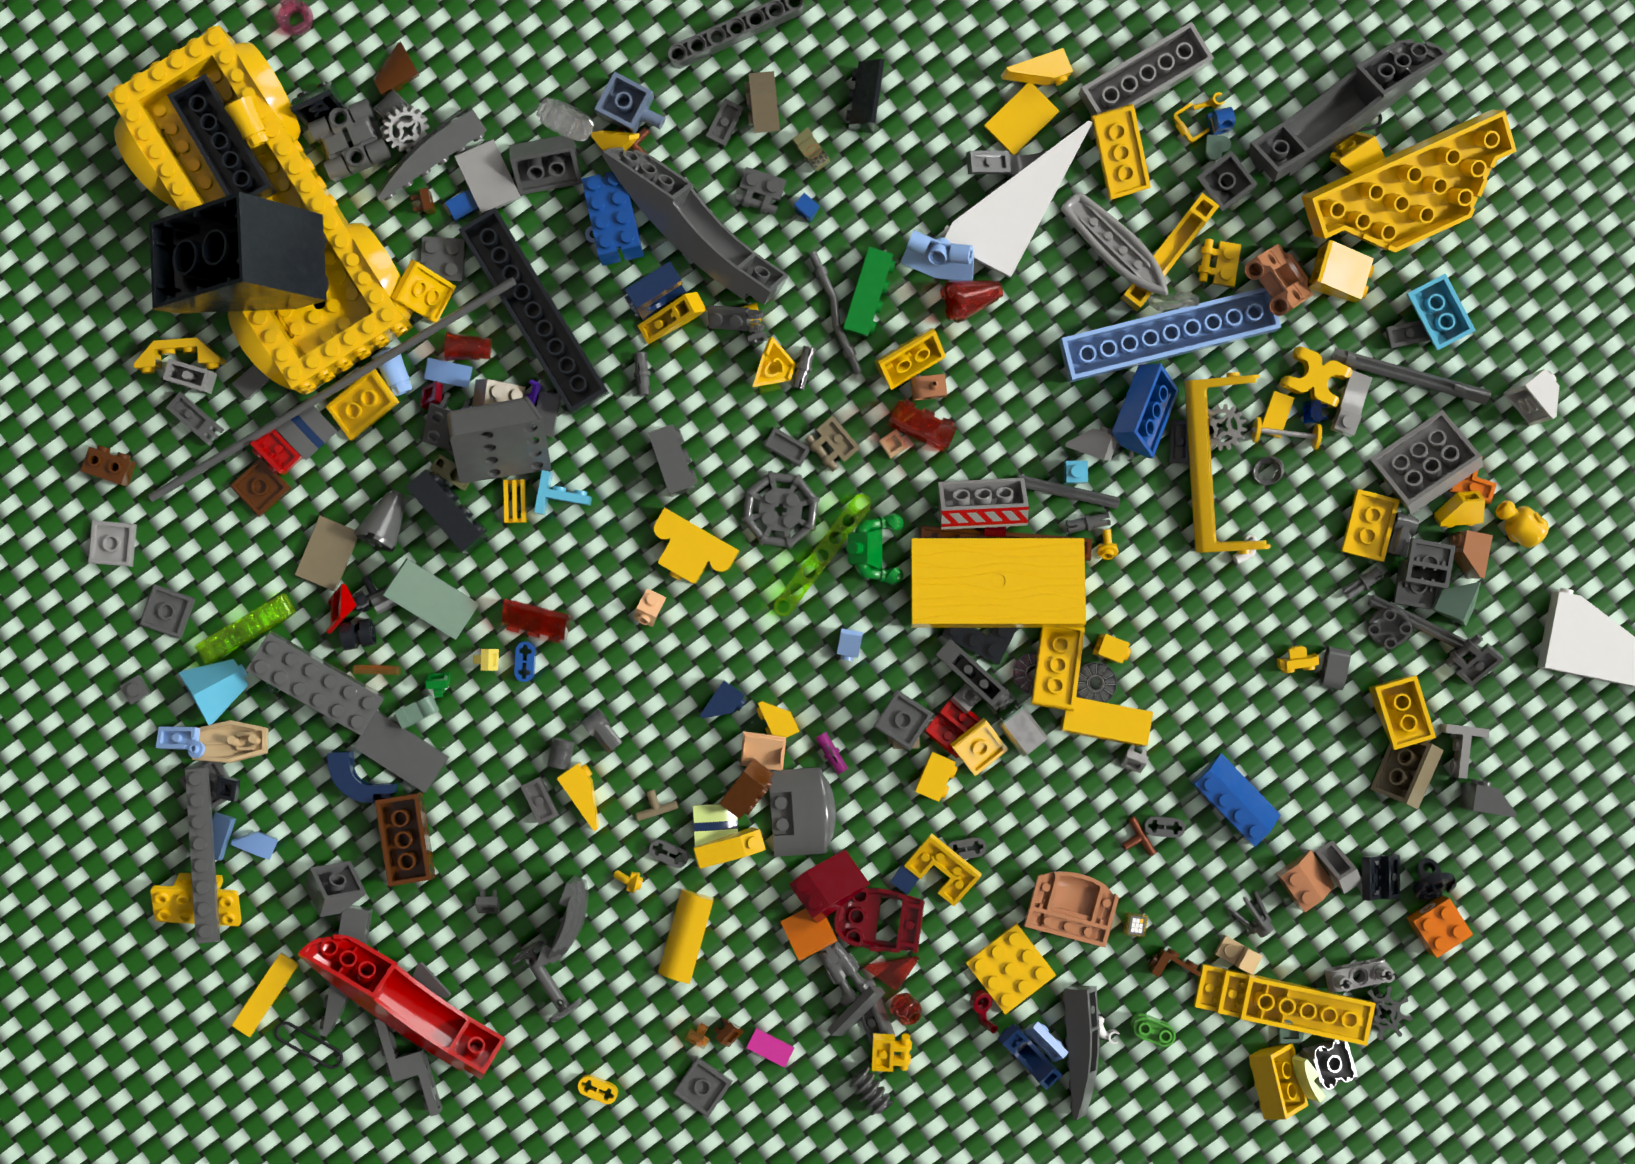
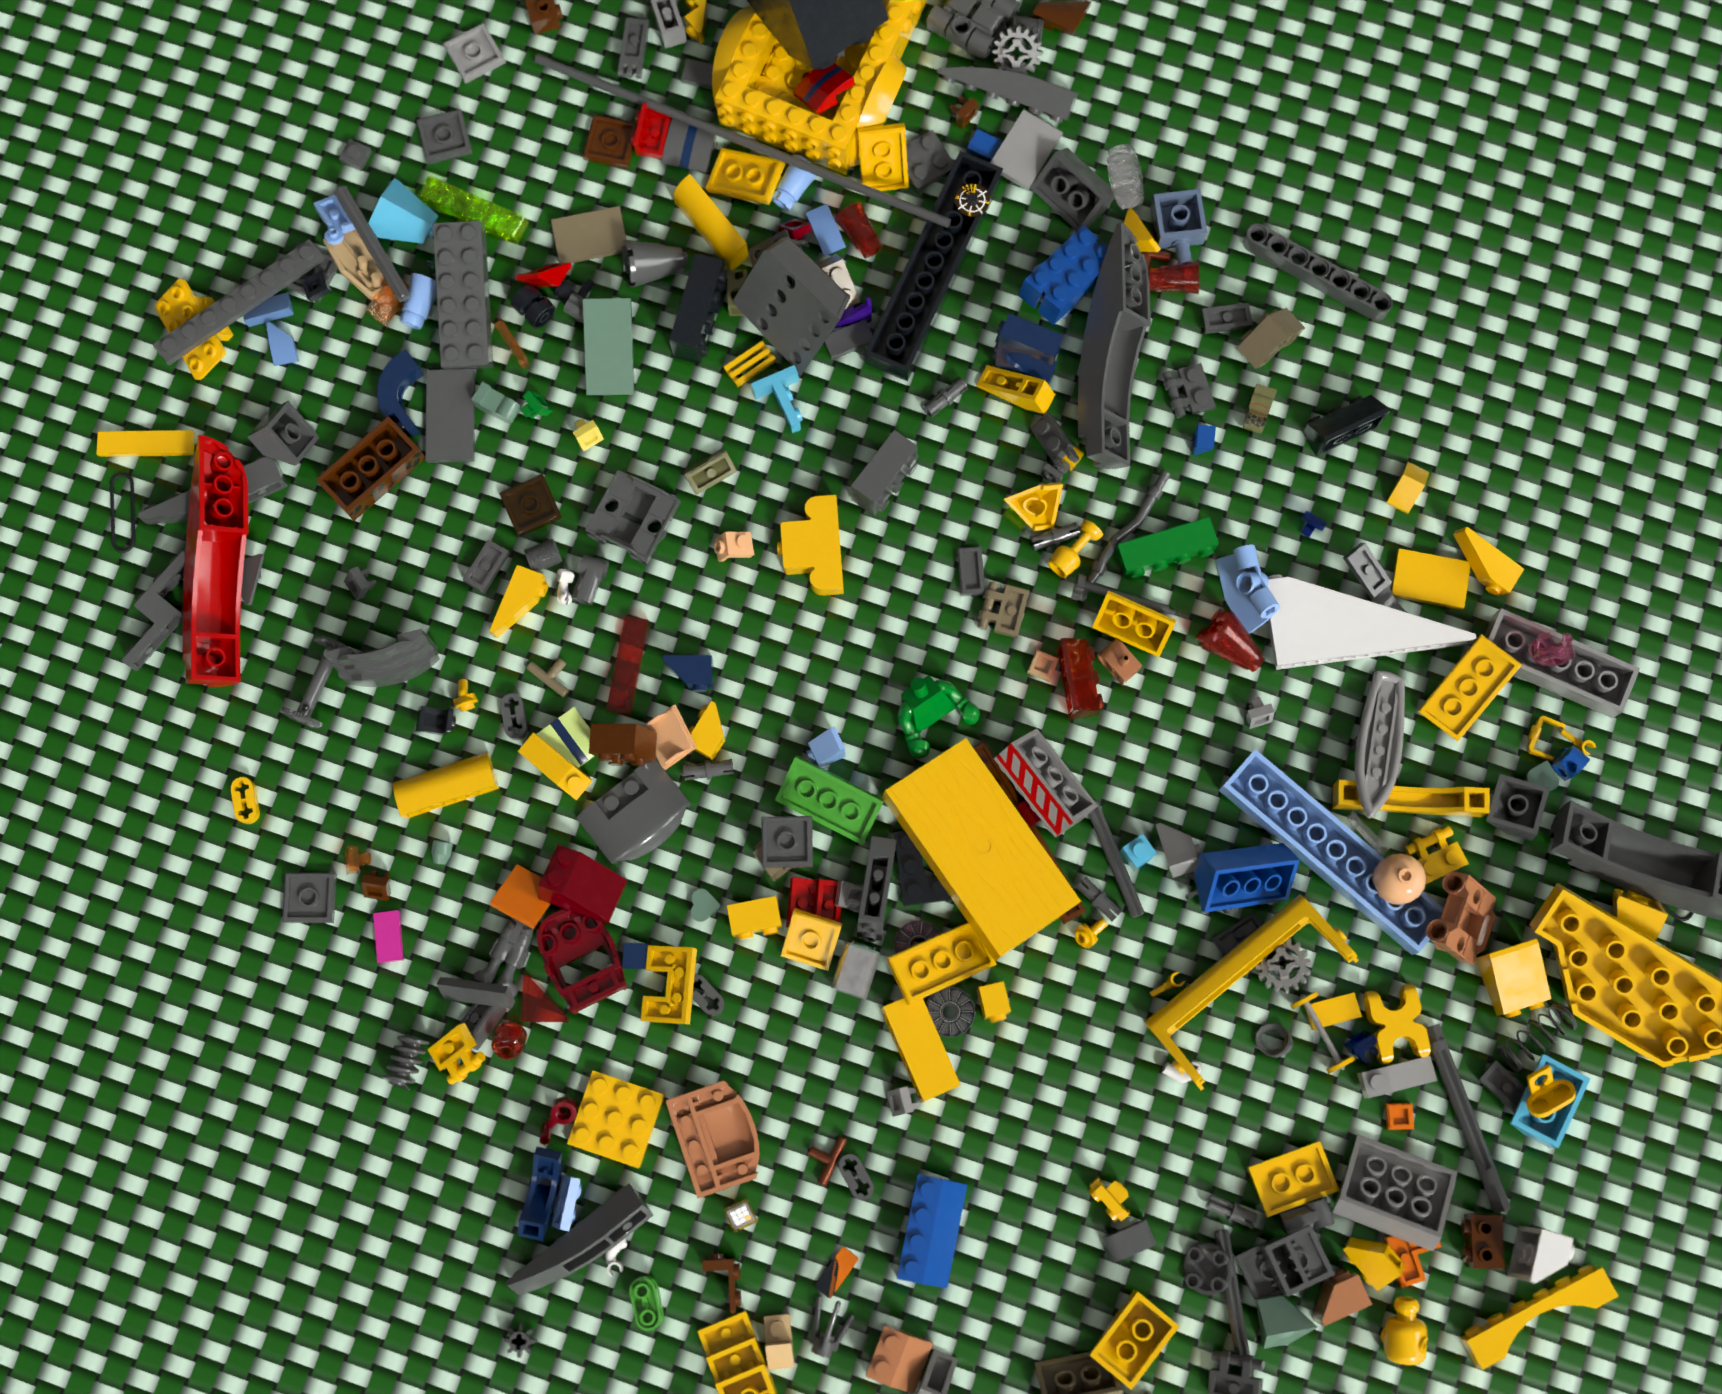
camera: 60 degrees right, 10 degrees down
clear red slope [501,599,573,643] -> none
blue beam [514,641,536,682] -> none
dark grey plate [741,471,820,549] -> none
clear neon green beam [774,494,871,616] -> none
magenta pin [815,732,848,775] -> none
none -> dark grey axle [334,186,411,302]
none -> clear orange plate [365,278,409,326]
none -> light blue plant [399,273,437,330]
none -> black bracket [415,706,456,736]
none -> sand green hose [431,840,453,865]
none -> dark brown tile [499,474,562,537]
none -> dark grey gear [504,1323,538,1358]
none -> white arm [557,569,574,605]
none -> dark grey piece [585,470,681,565]
none -> clear red plate [606,616,649,715]
none -> yellow brick [673,174,749,270]
none -> olive slope [682,449,737,495]
none -> dark grey pin [683,759,734,781]
none -> sand green tile [691,889,721,922]
none -> bright green plate [775,756,885,845]
none -> red slope [793,63,855,114]
none -> sticker [814,1247,859,1298]
none -> dark brown piece [955,184,990,217]
none -> yellow piece [1048,520,1103,578]
none -> dark grey piece [1071,573,1176,614]
none -> clear red plant [1149,261,1199,295]
none -> yellow hand [1150,972,1185,997]
none -> light grey tile [1246,697,1275,729]
none -> clear blue tile [1301,510,1327,538]
none -> light nougat cylinder [1372,854,1426,905]
none -> orange tile [1385,1103,1414,1130]
none -> yellow slope [1386,462,1429,514]
none -> yellow arch [1460,1264,1619,1370]
none -> reddish brown brick [1461,1214,1505,1269]
none -> dark grey piece [1497,1002,1578,1072]
none -> yellow bracket [1526,1065,1576,1118]
none -> clear pink piece [1532,632,1575,666]

